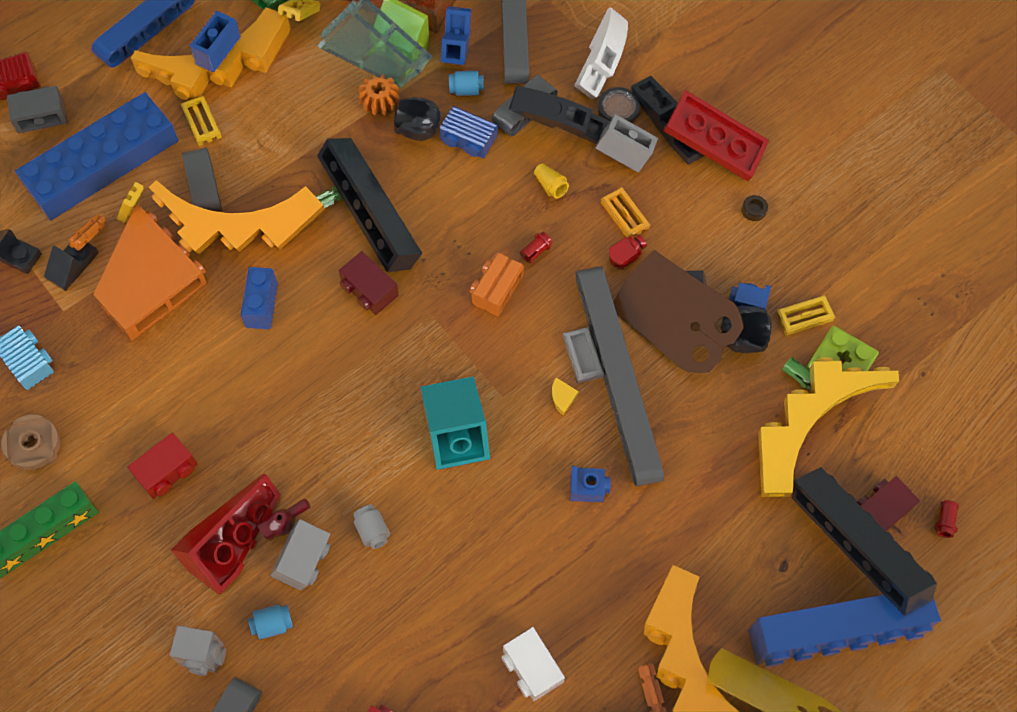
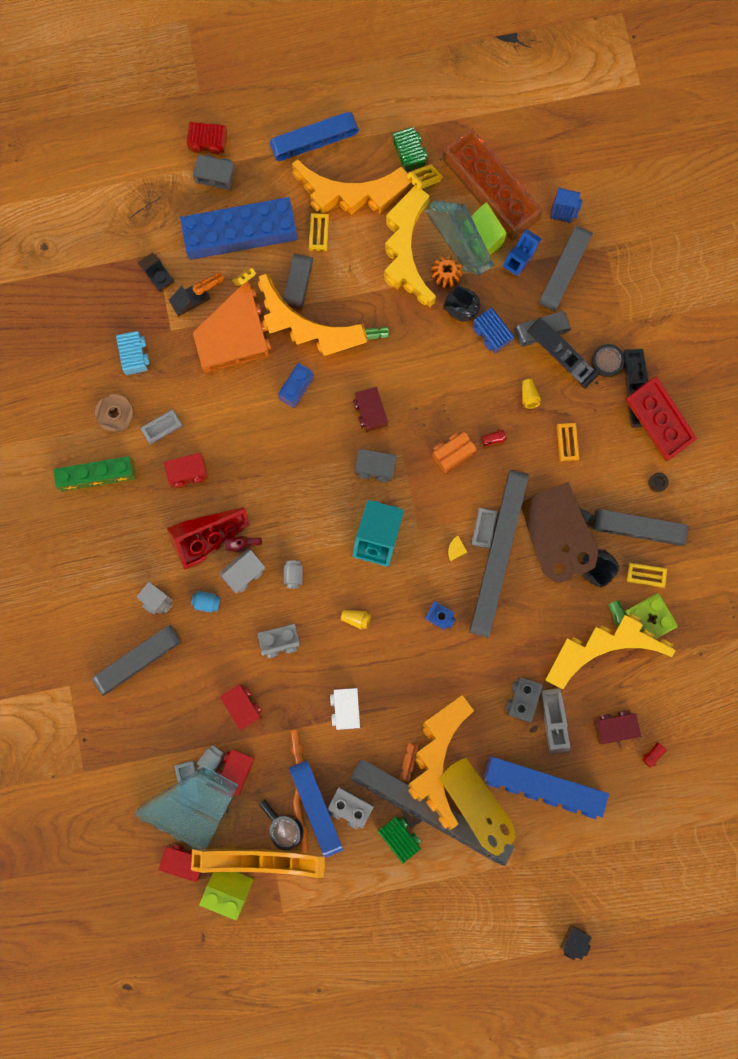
camera: 30 degrees right, 15 degrees up
blue brick [190,11,241,72] -> none
black brick [317,138,422,272] -> none
dark azure brick [449,71,484,96] -> none
white slope [574,7,628,99] -> none
light grey brick [596,114,658,173] -> none
red arm [609,234,647,269] -> none
blue brick [729,282,771,310] -> none
black brick [792,467,937,616] -> none
none -> light grey tile [140,409,183,445]
none -> light grey bracket [257,624,301,659]
none -> yellow cone [341,609,371,630]
none -> dark grey brick [355,449,397,483]
none -> yellow arch [384,185,436,307]
none -> dark grey brick [505,677,543,723]
none -> light grey slope [541,688,570,754]
none -> dark grey beam [593,510,689,546]

